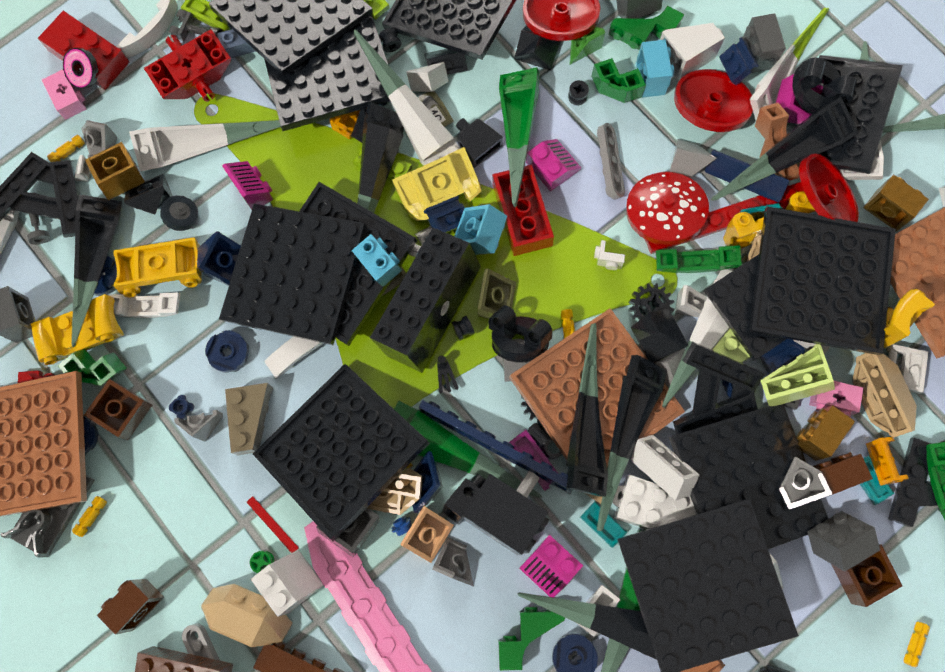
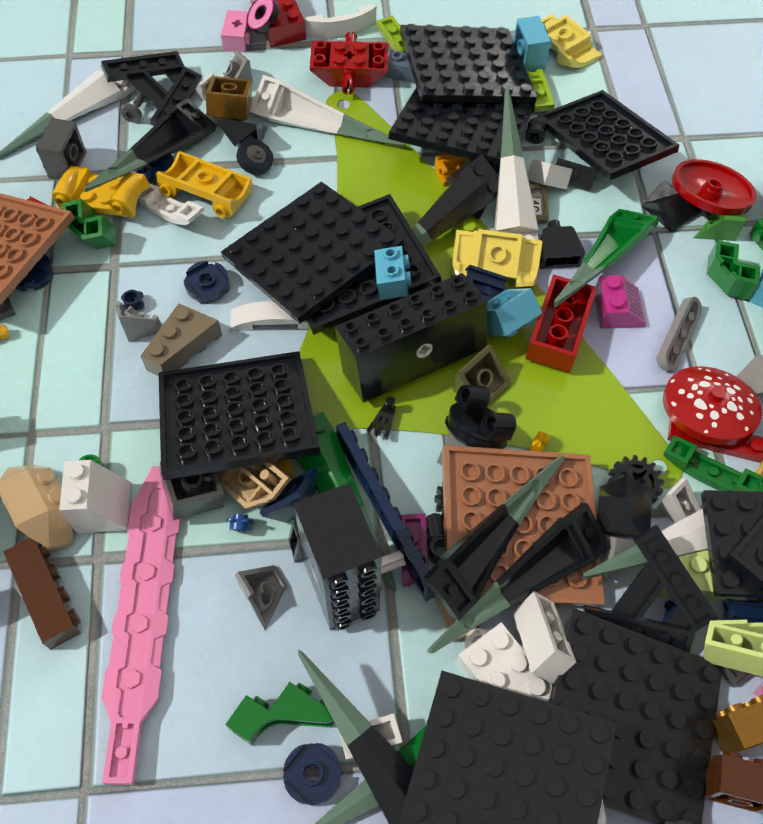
camera: 30 degrees right, 15 degrees down
yellow axle [47,135,85,162] -> none
reddish brown brick [84,379,153,440] -> none
dark grey bar [168,9,222,41] -> none
dark blue slope [197,231,241,286] -> none
dark pink slope [222,161,273,210] -> none
red sticker [247,496,299,553] -> none
light nougat slope [400,506,454,563] -> none
black wheel [451,315,475,341] -> none
dark pink slope [519,535,583,598] -> none
black wheel [568,80,589,106] -> none
teal tile [580,501,627,548] -> none
white bracket [594,240,625,270] -> none
light grey slope [779,457,833,509] -> none

